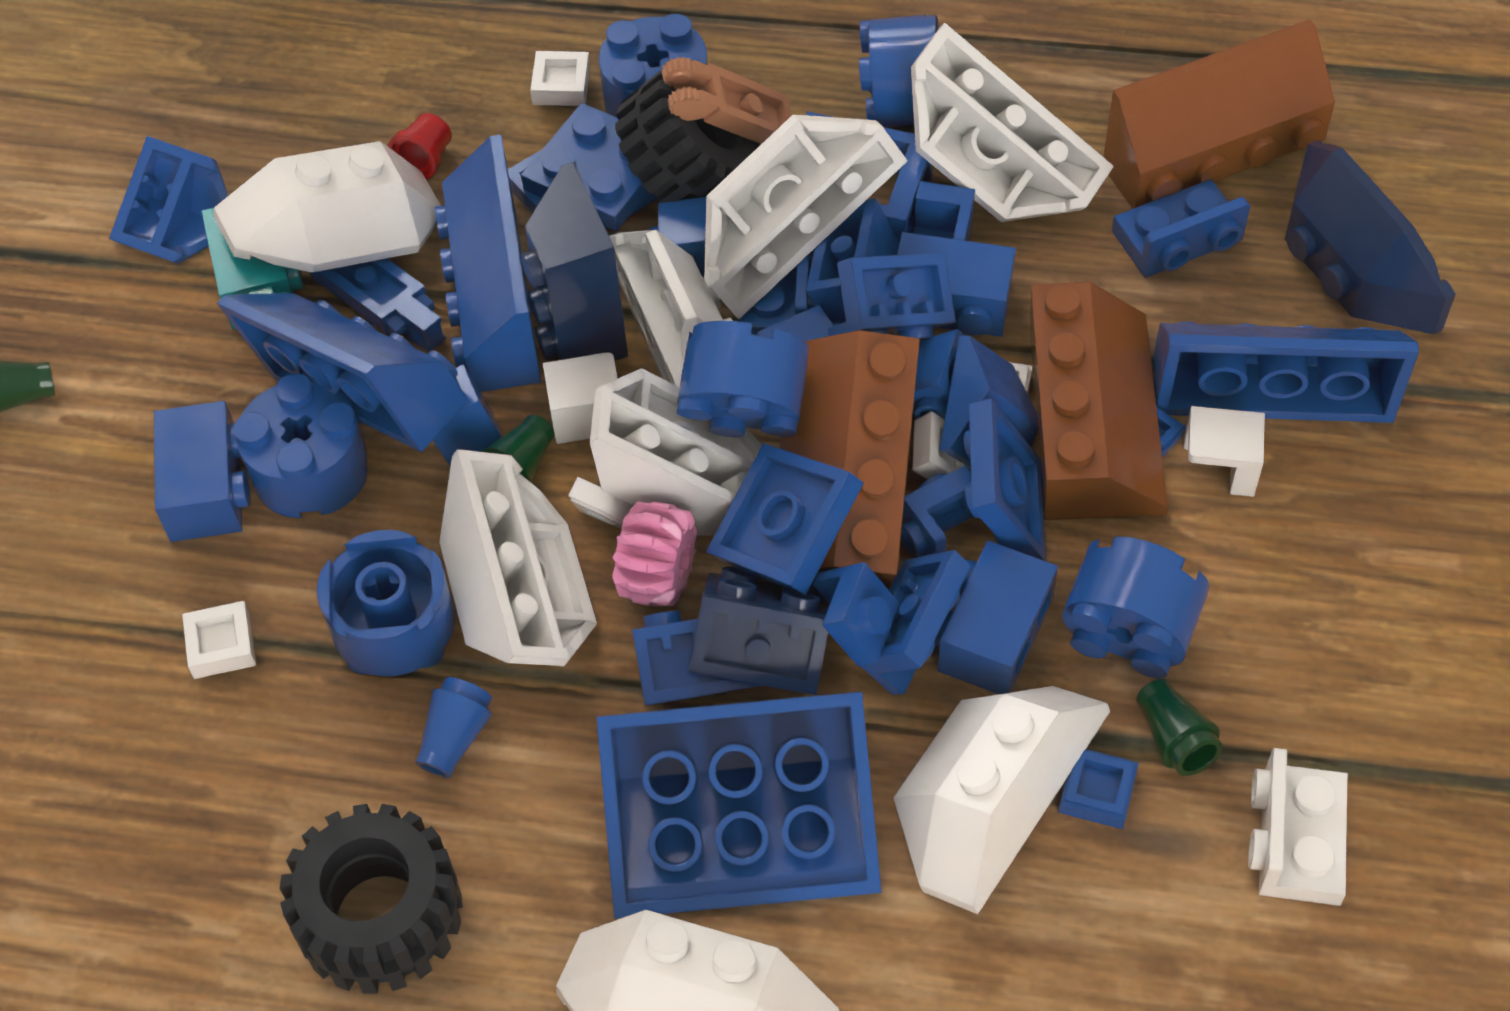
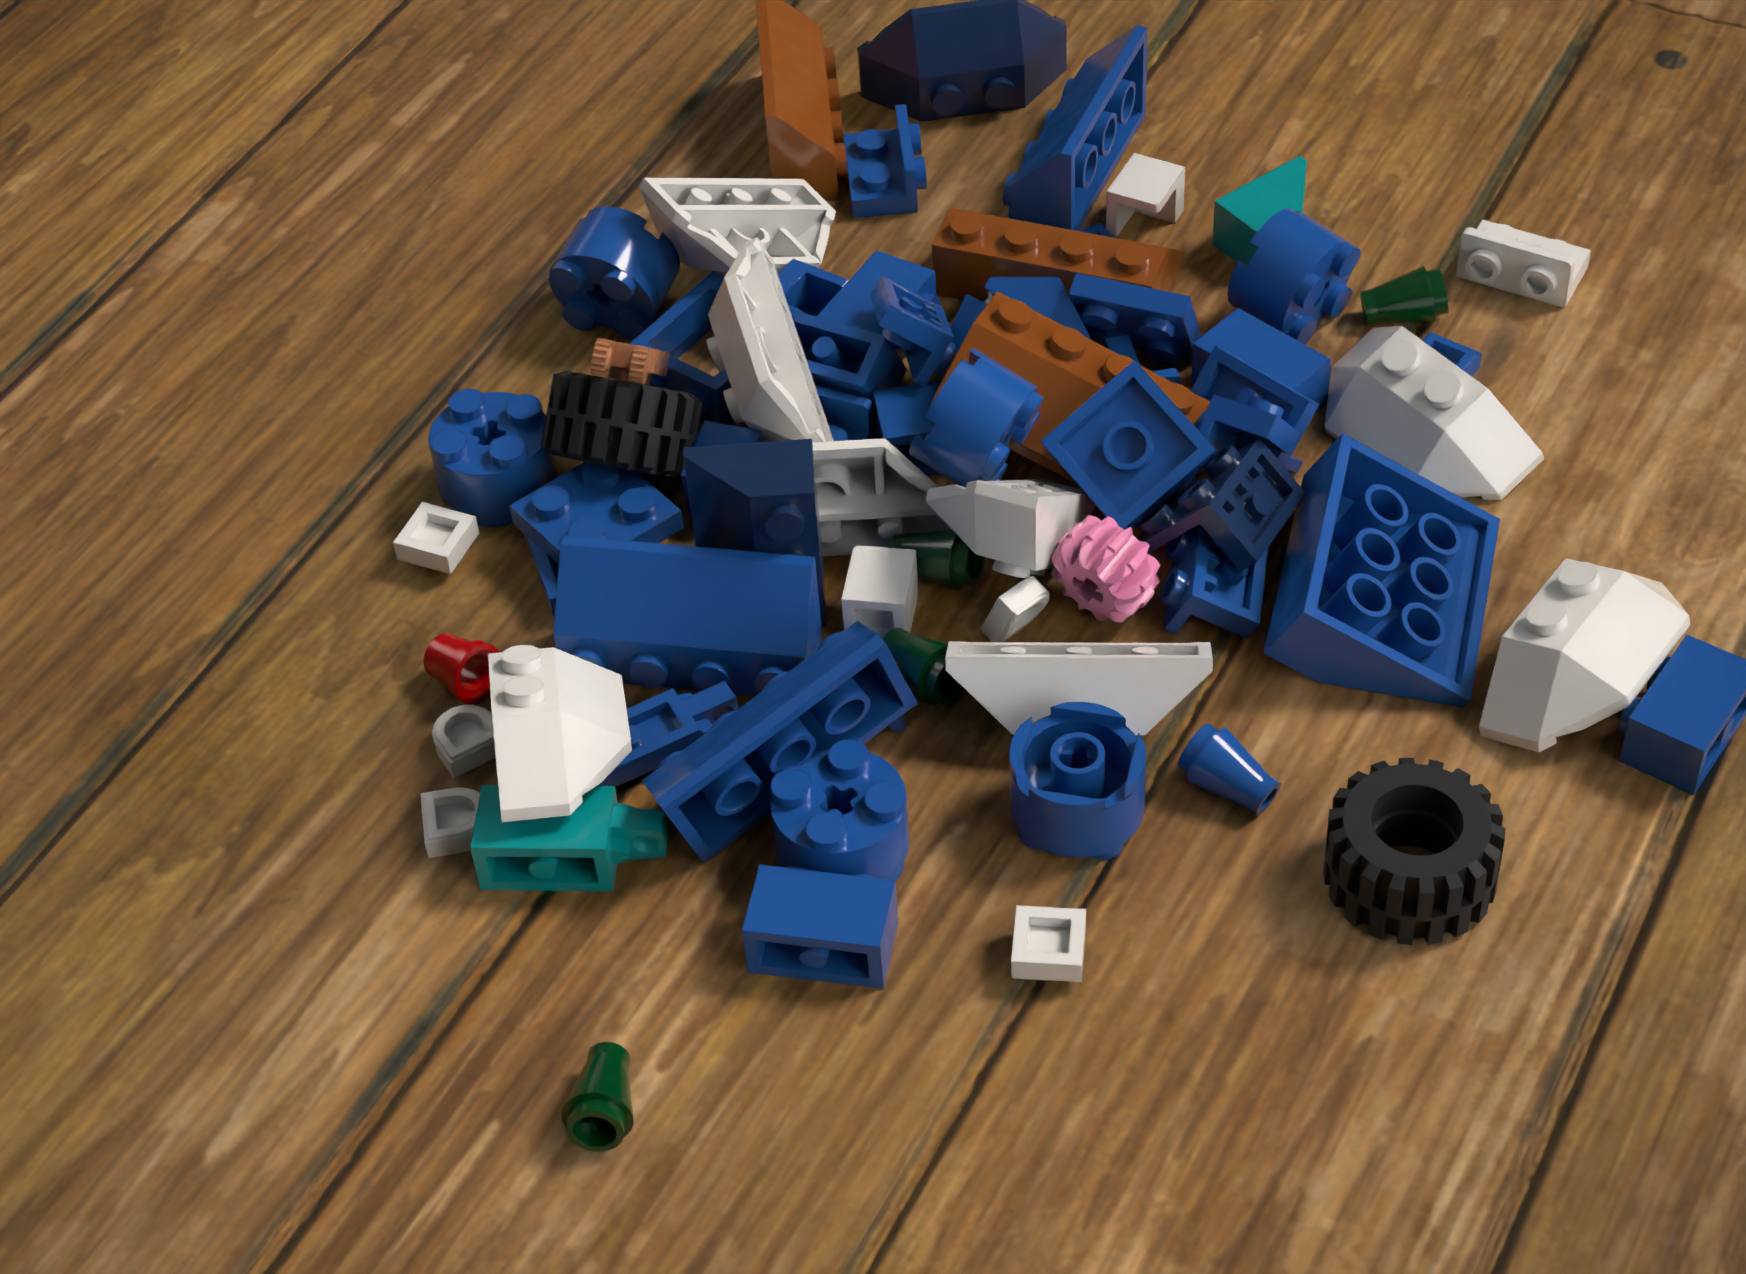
camera: 70 degrees left, 10 degrees down
blue slope [109,136,229,264] -> none
none -> teal slope [1213,156,1307,265]

